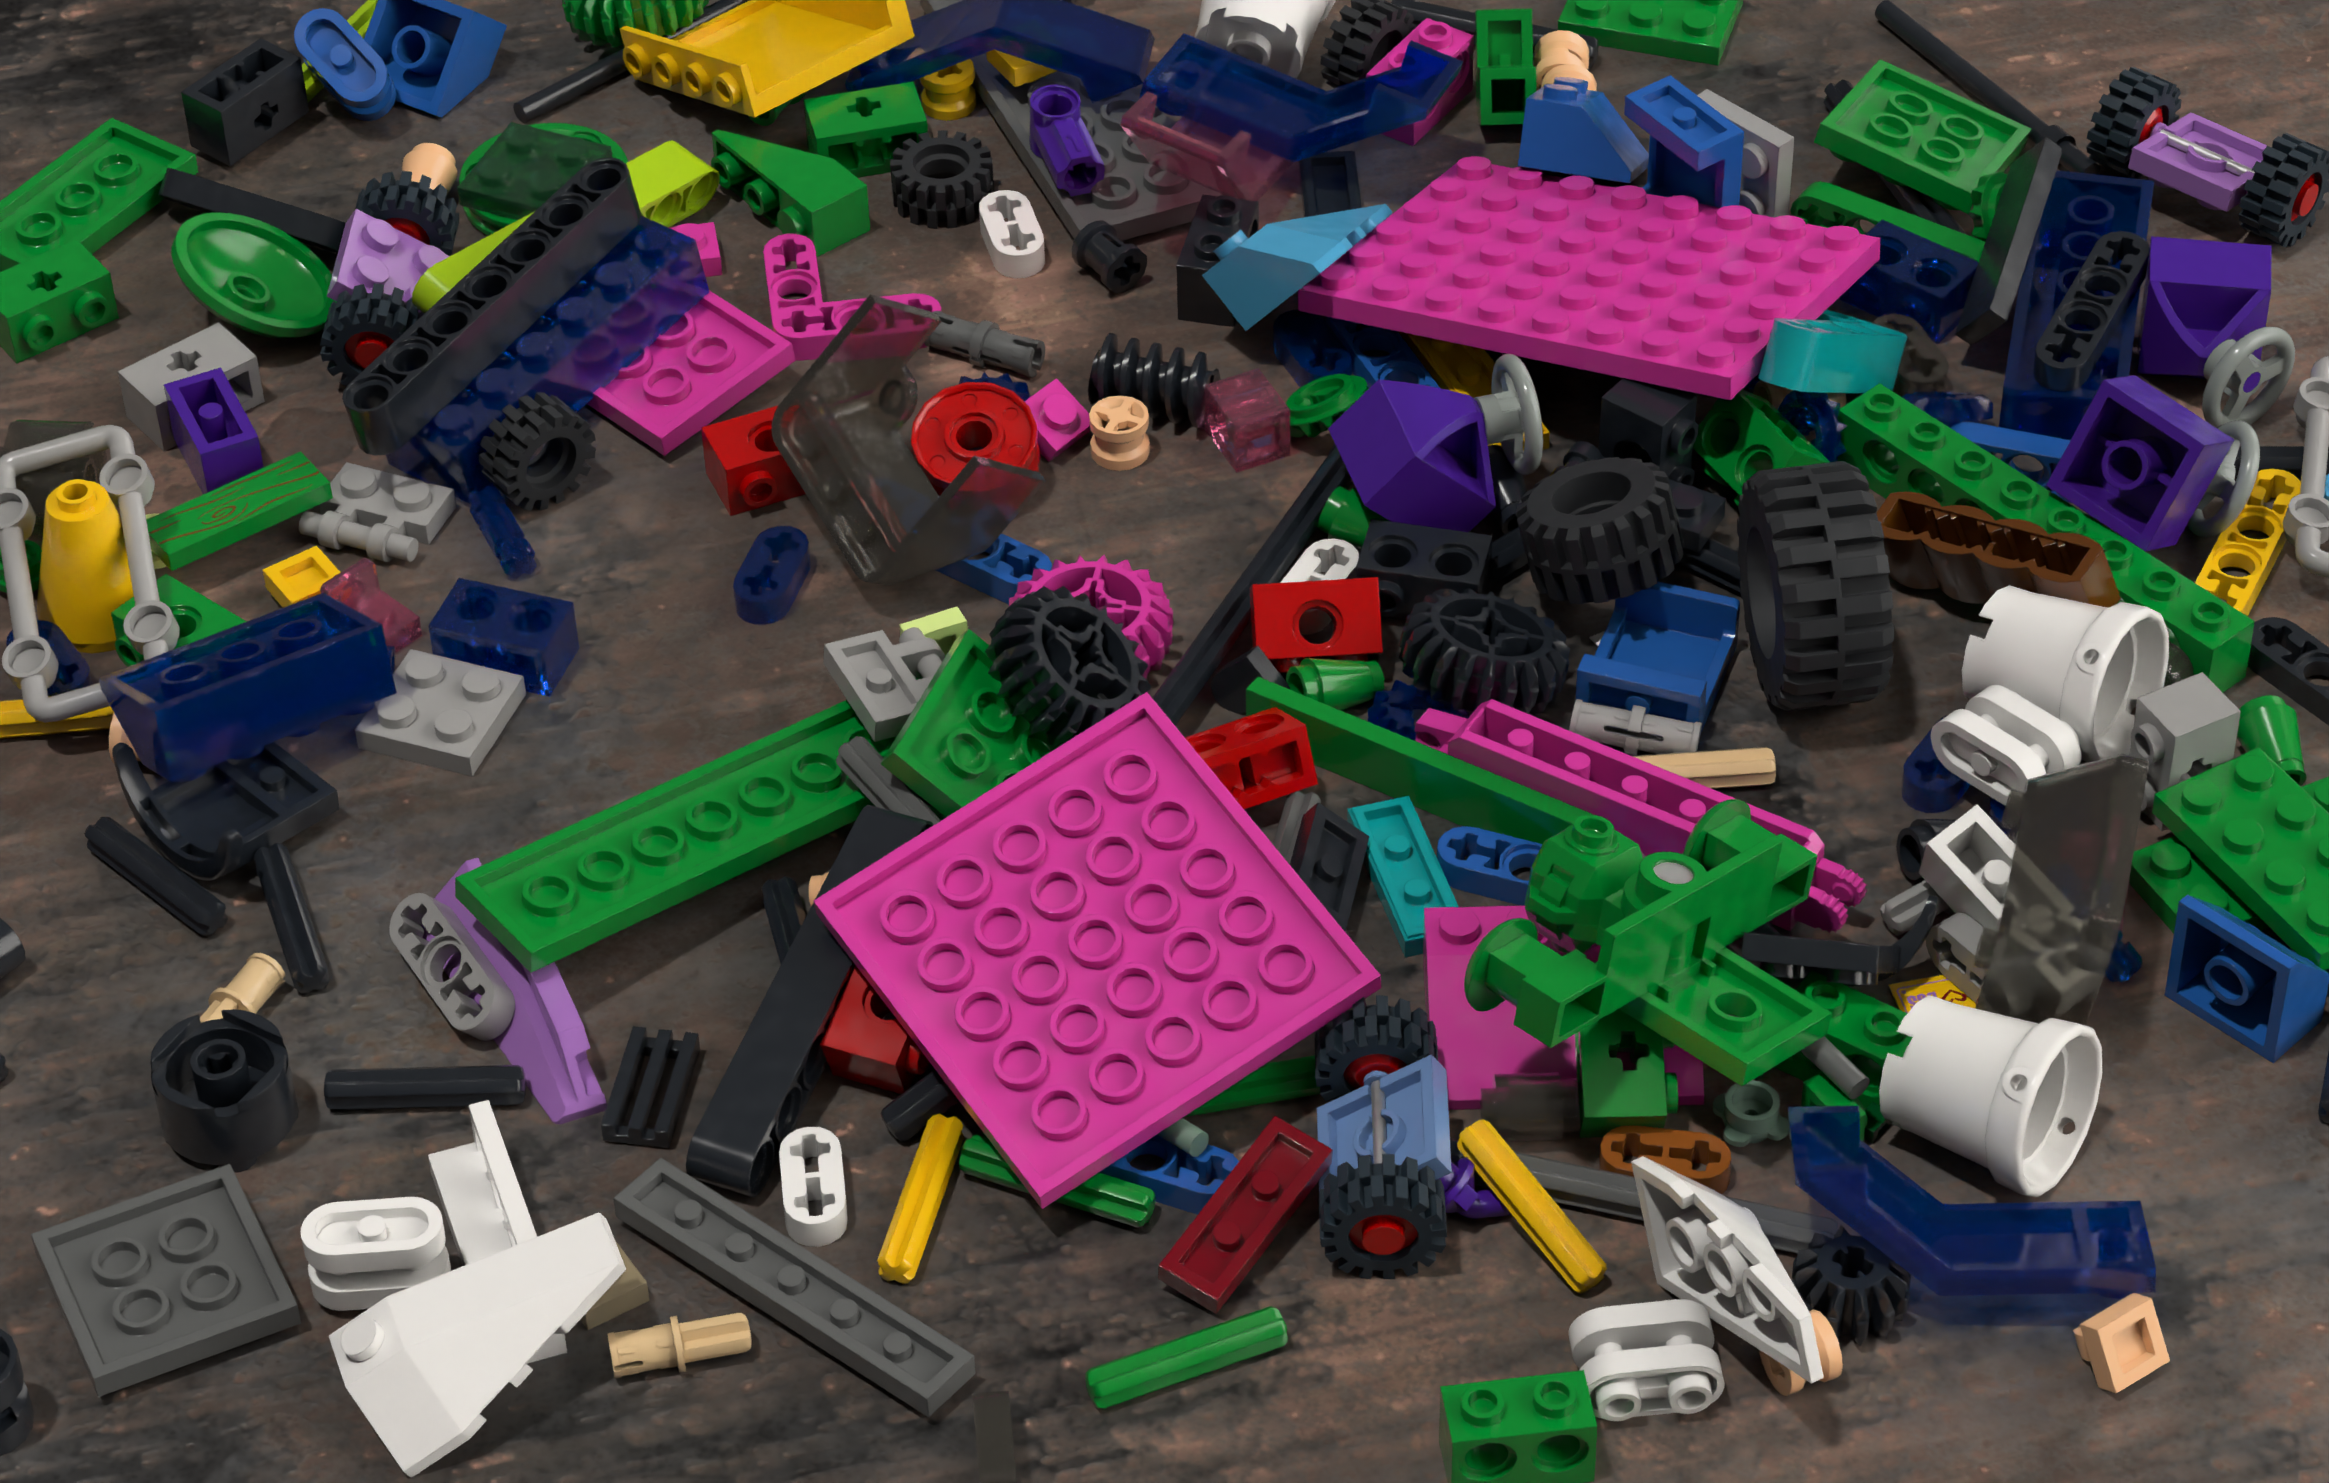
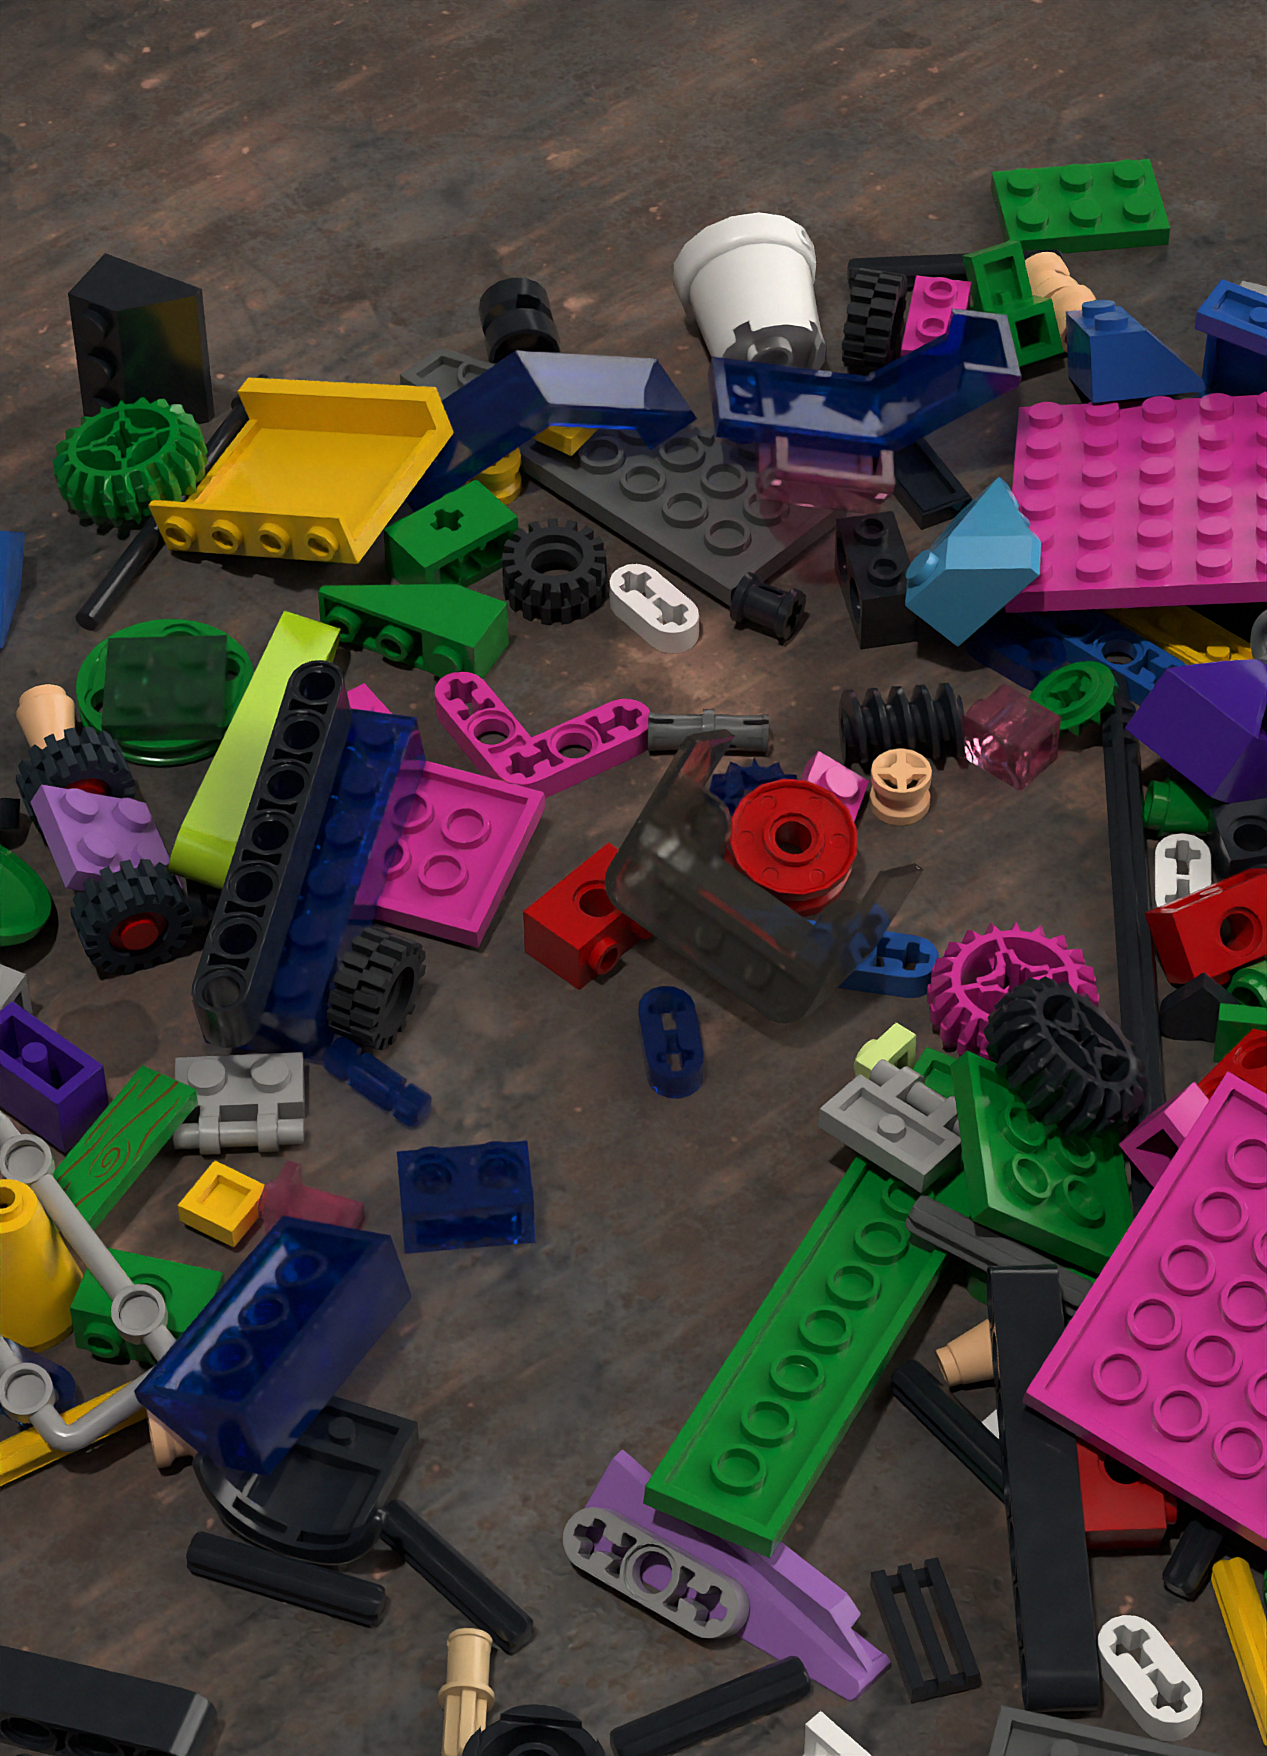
camera: 25 degrees left, 5 degrees up
light grey plate [355,649,526,776] -> none
dark purple piece [1029,84,1105,196] -> none

